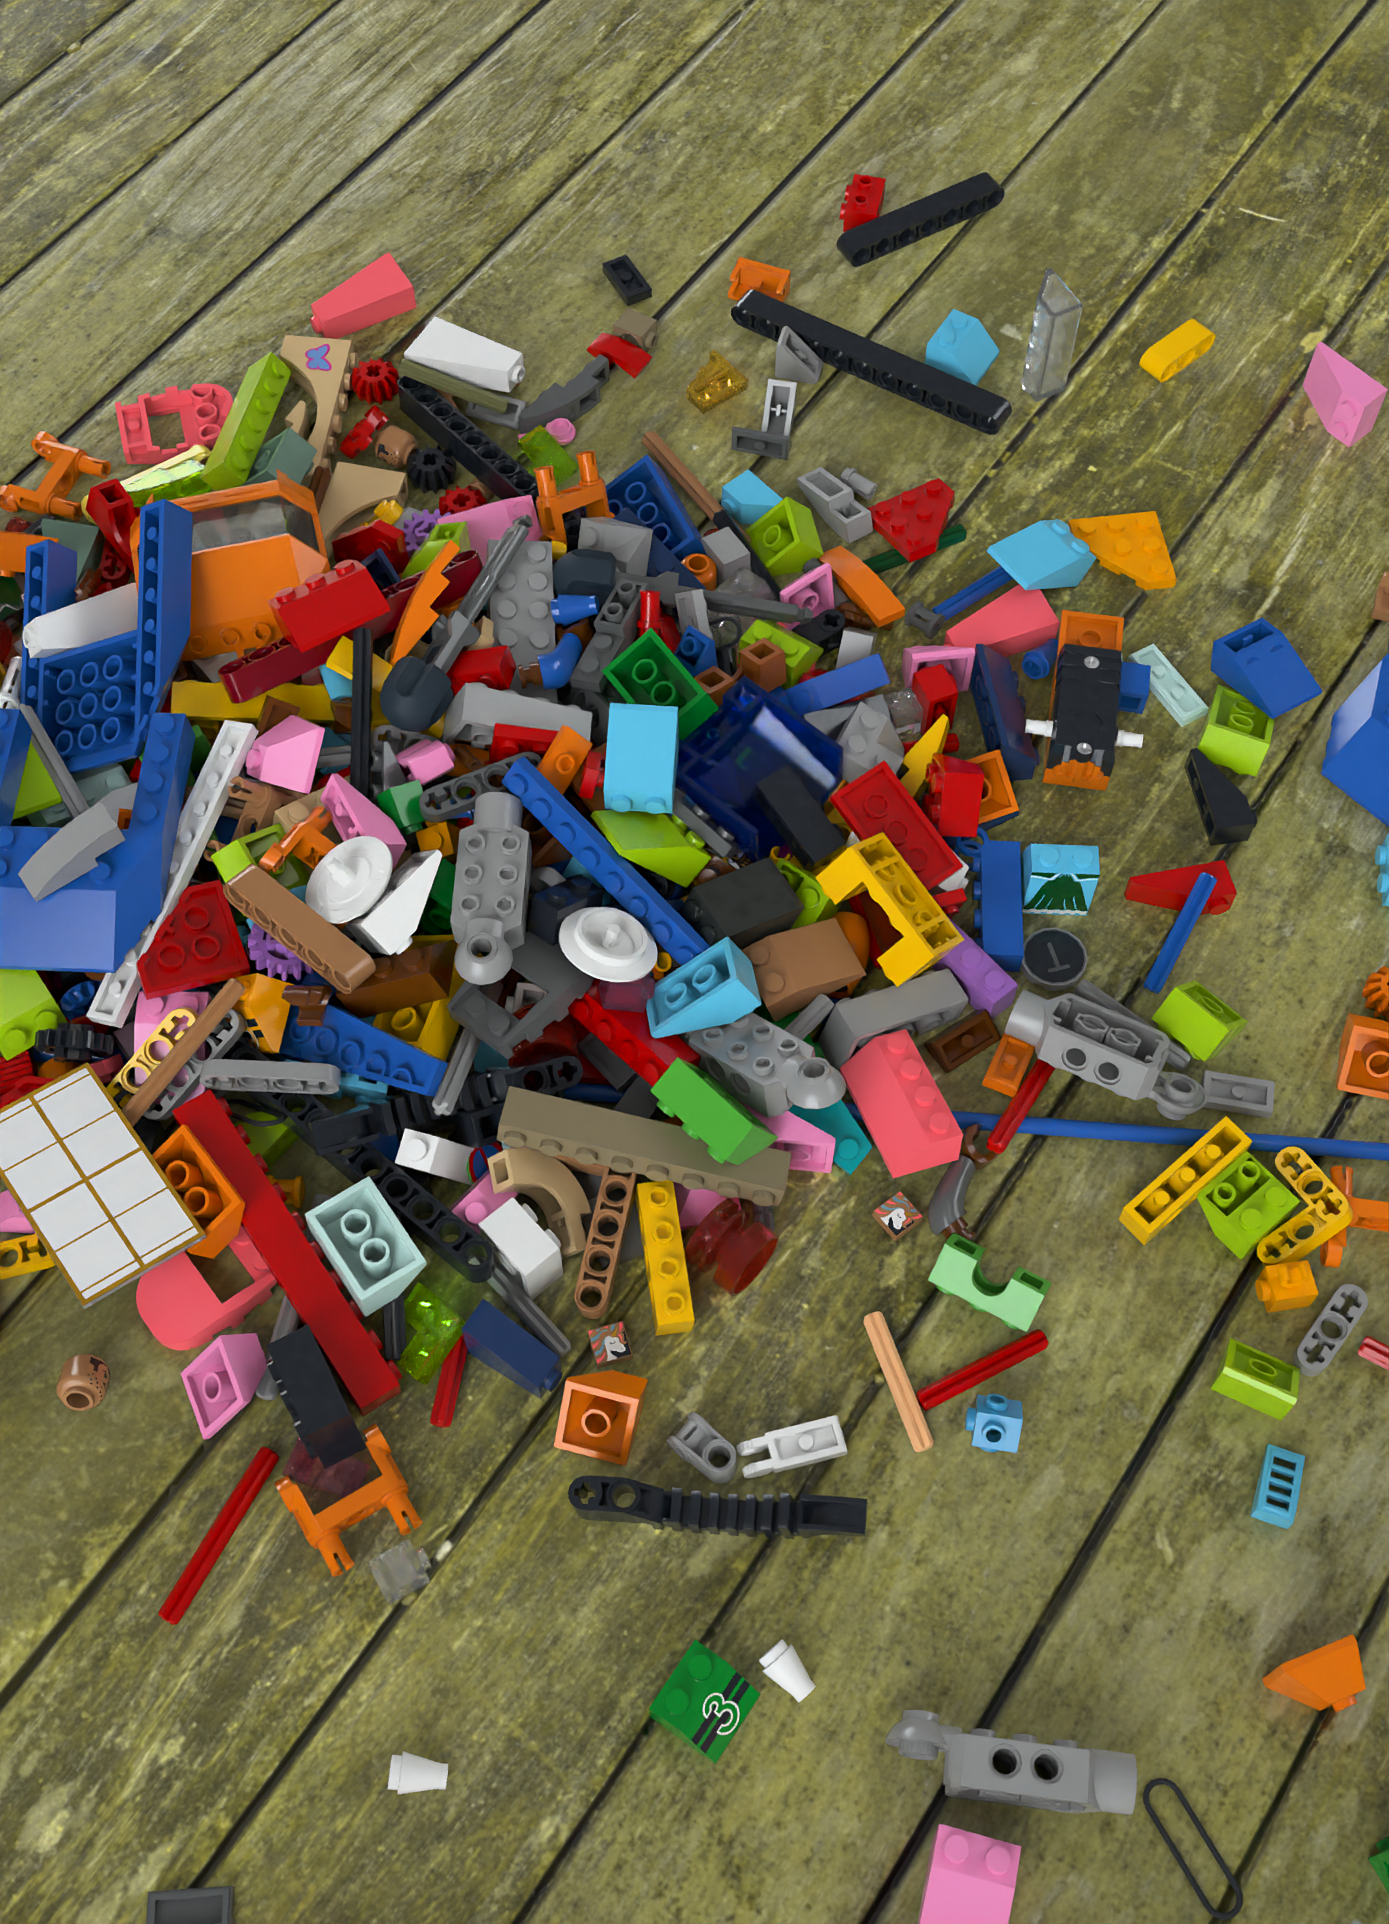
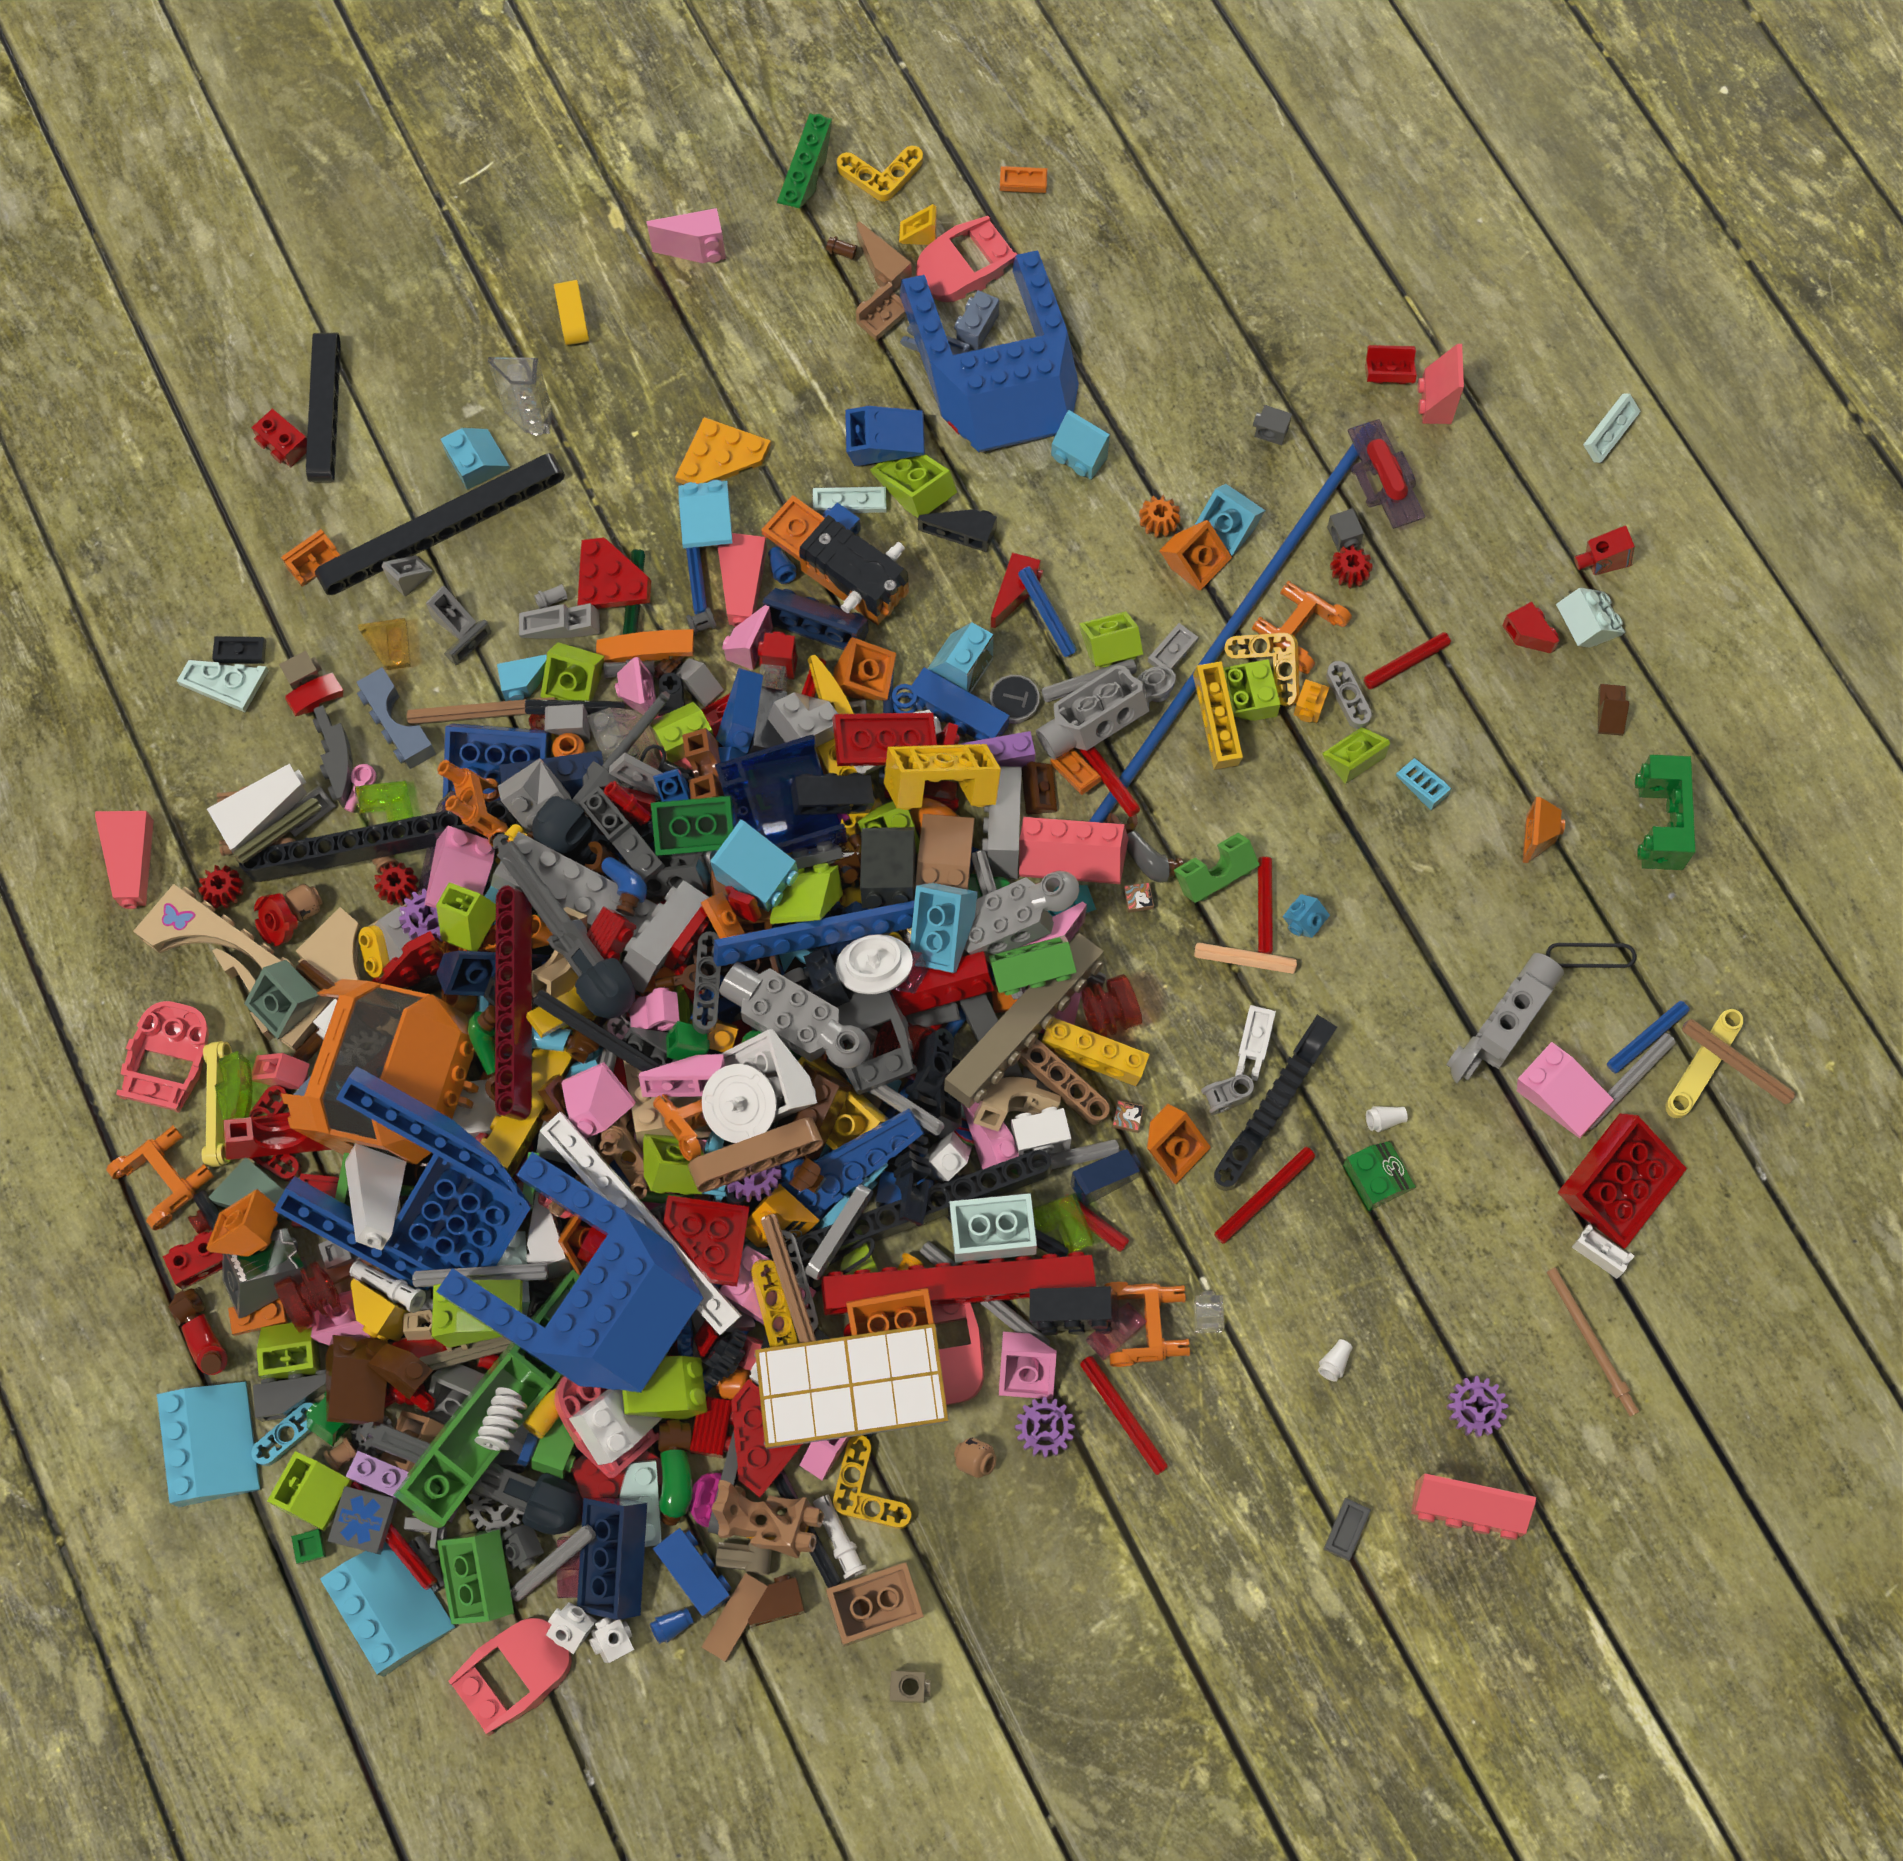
camera: 60 degrees left, 10 degrees up
light grey slope [18,801,125,902] -> none
reddish brown axle [74,568,103,602] -> none
lime brick [200,352,292,491] -> none
red slope [267,560,391,653] -> none
orange slope [388,540,461,666] -> none
black gear [406,445,457,494] -> none
blue cone [551,594,600,626] -> none
red slope [922,753,985,837] -> none
none -> light aqua wing [177,660,269,712]
none -> sand blue arch [356,667,436,769]
none -> medium lavender gear [1015,1397,1075,1459]
none -> red axle [1214,1147,1315,1244]

